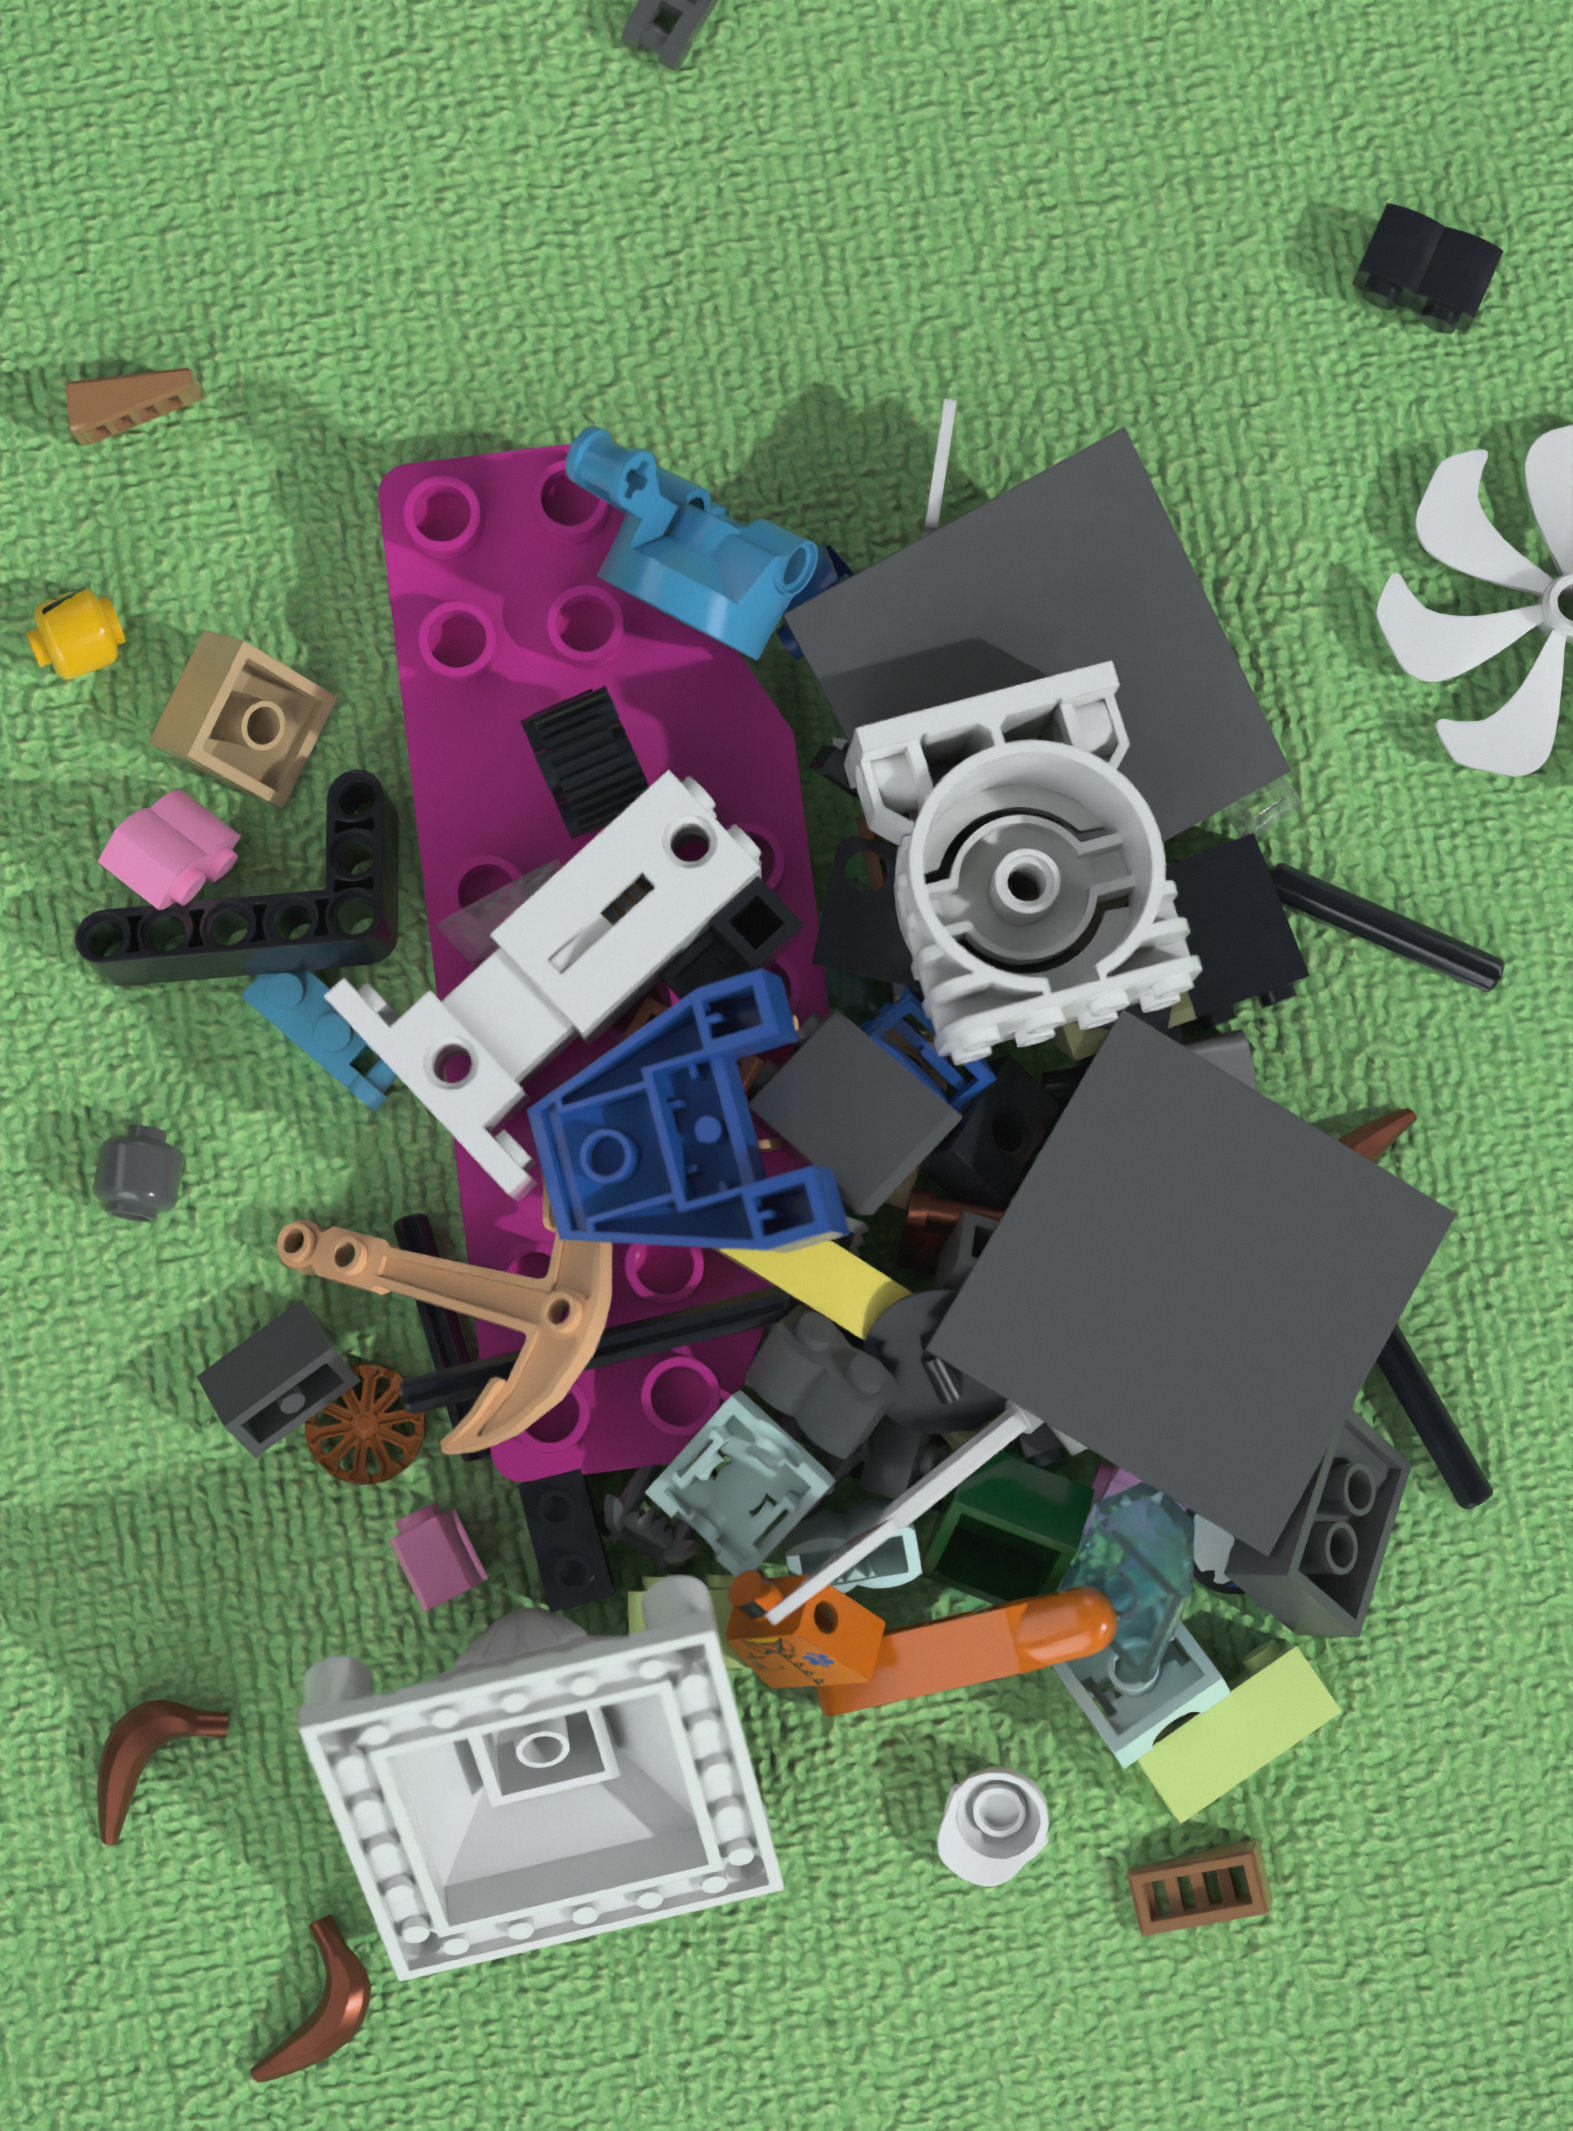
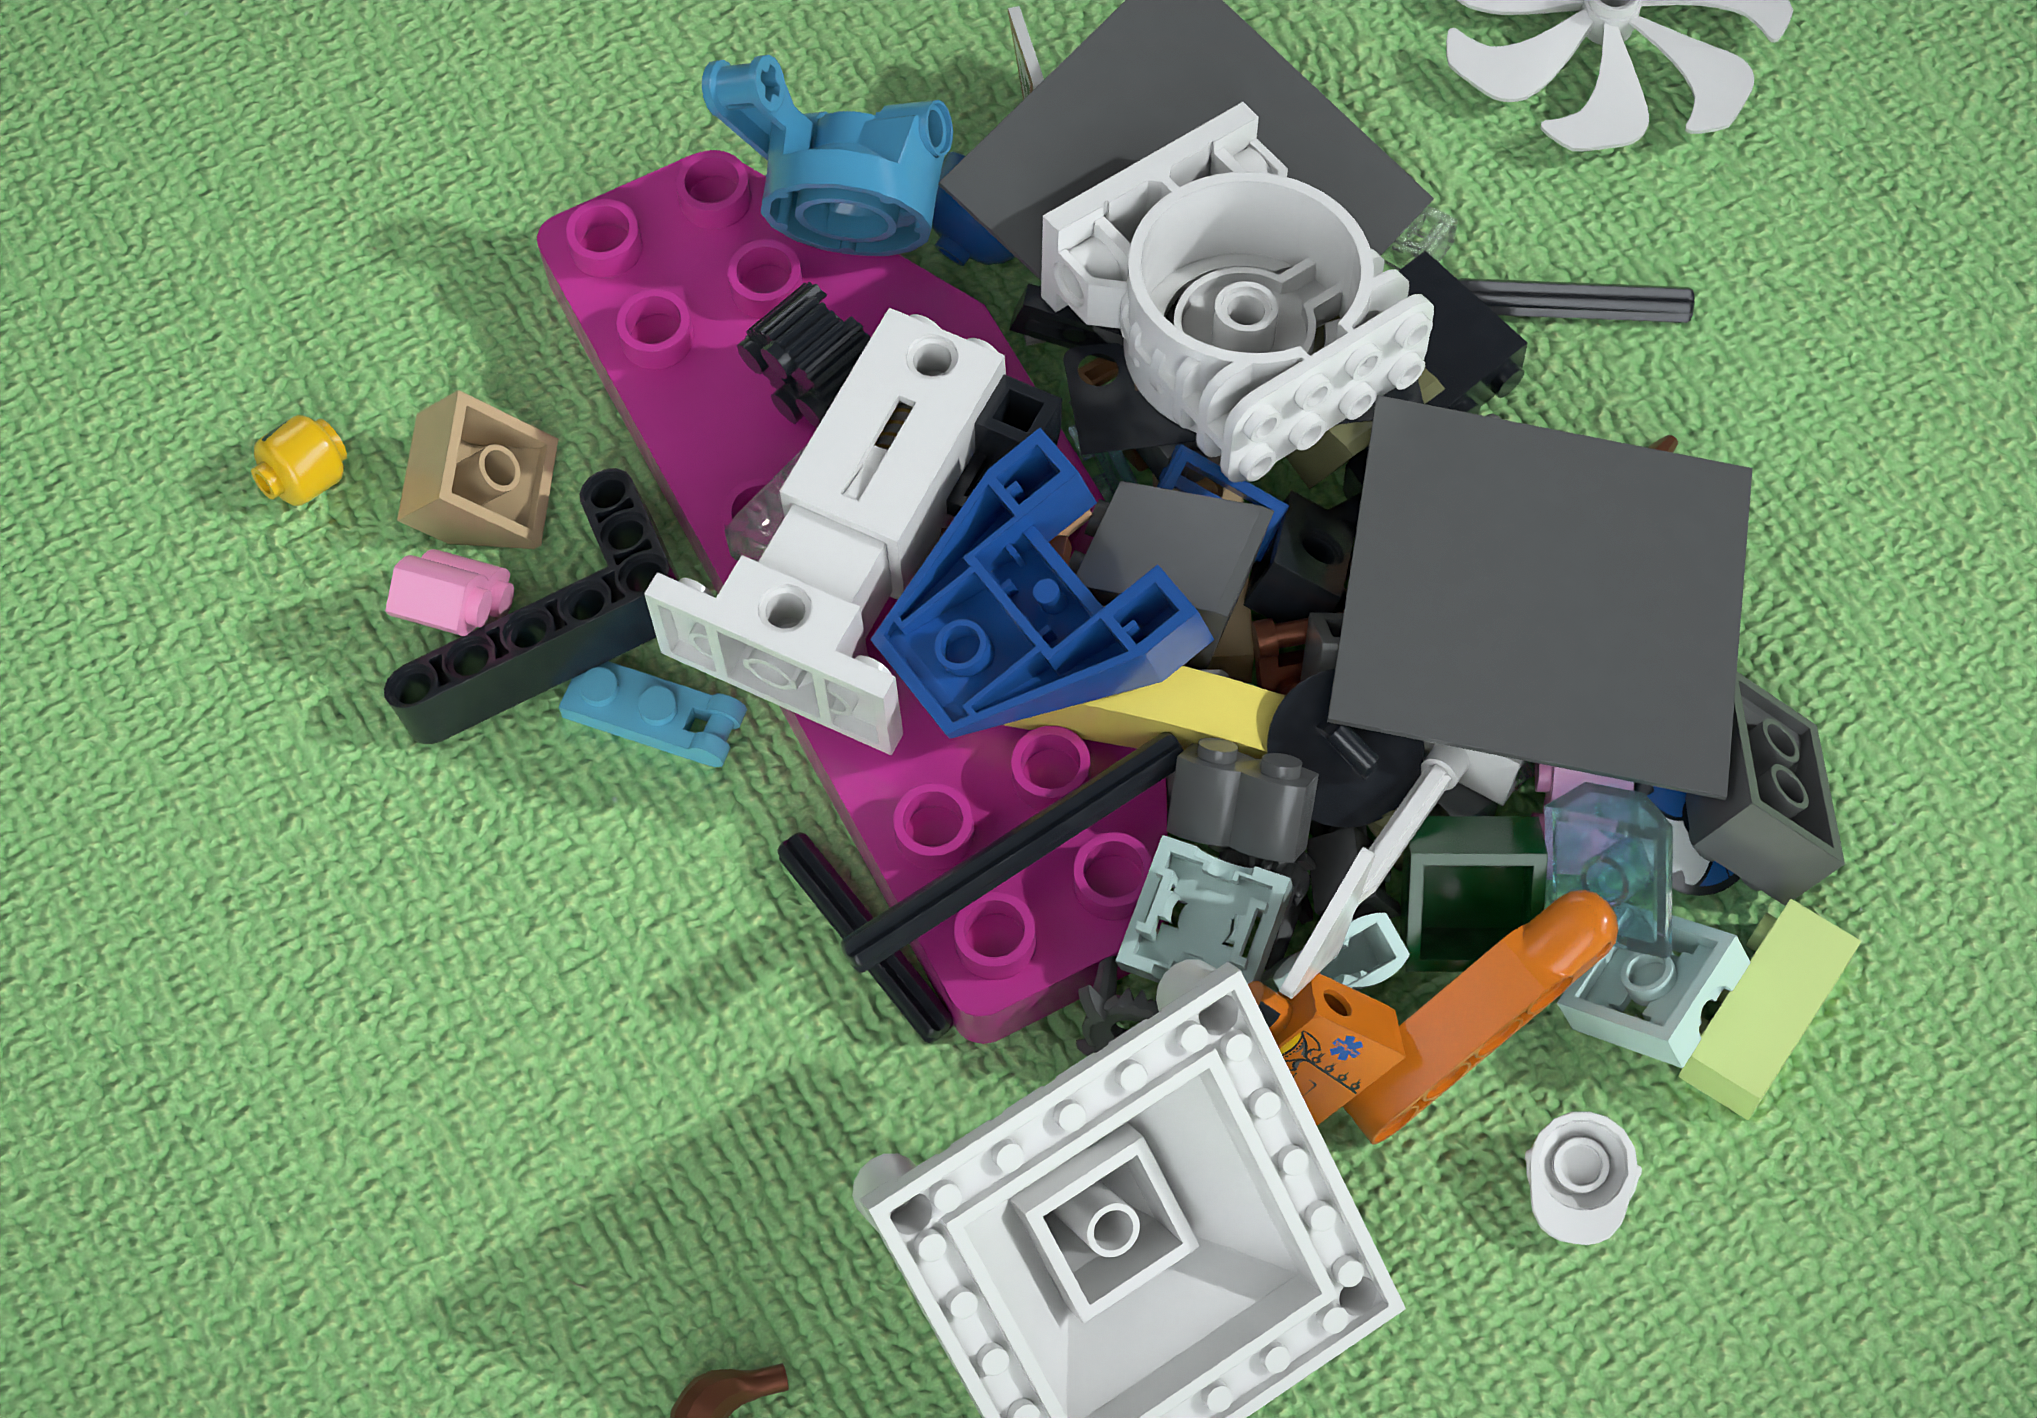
camera: 15 degrees left, 20 degrees down
medium nougat slope [65,368,203,446] -> none
dark grey head [93,1125,184,1223] -> none
dark grey brick [196,1299,361,1458] -> none
light nougat piece [277,1150,612,1455] -> none
dark orange wheel [305,1364,427,1485] -> none
bright pink brick [389,1502,488,1612] -> none
black brick [517,1468,616,1613] -> none
medium nougat slope [1126,1839,1273,1936] -> none
black axle [1376,1323,1493,1509] -> none

